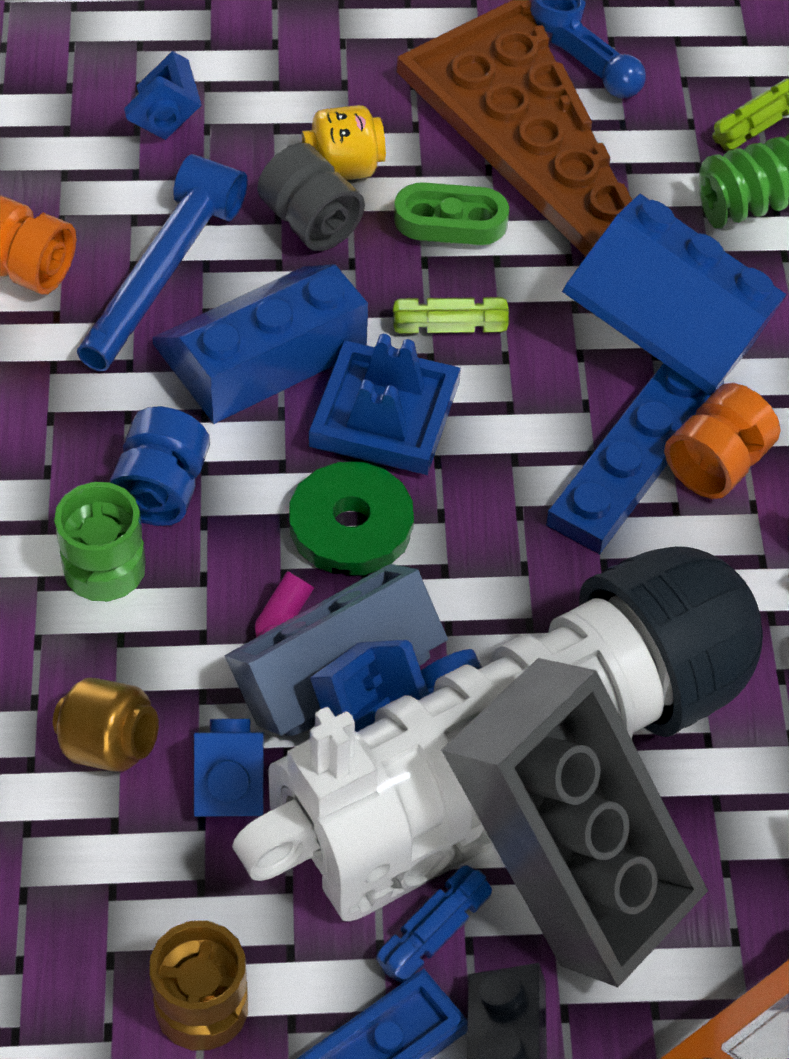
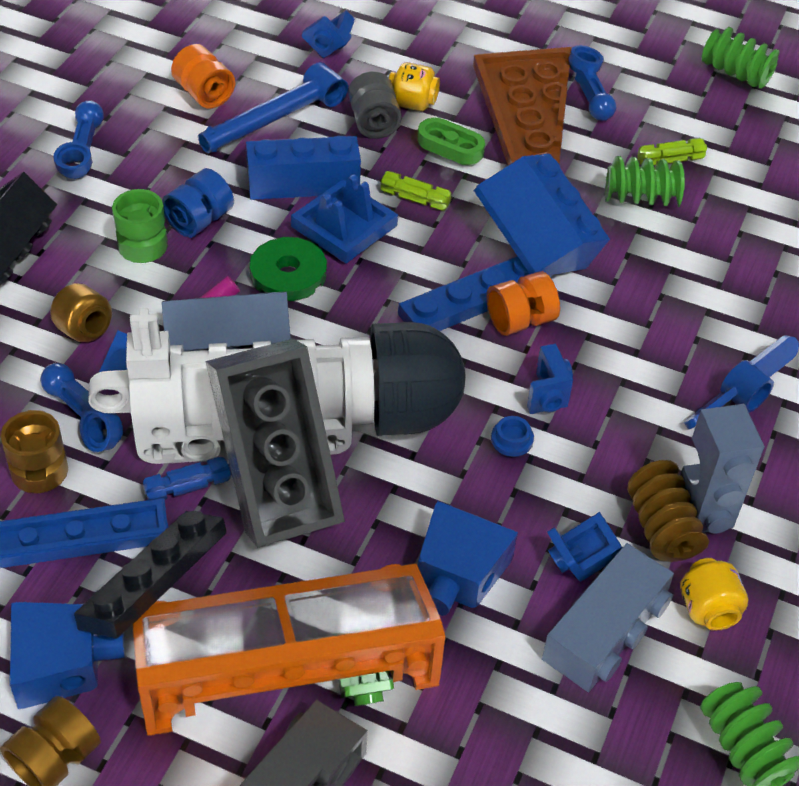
camera: 25 degrees right, 5 degrees down
blue bracket [310,640,429,732] -> none
none -> blue piece [40,363,123,452]

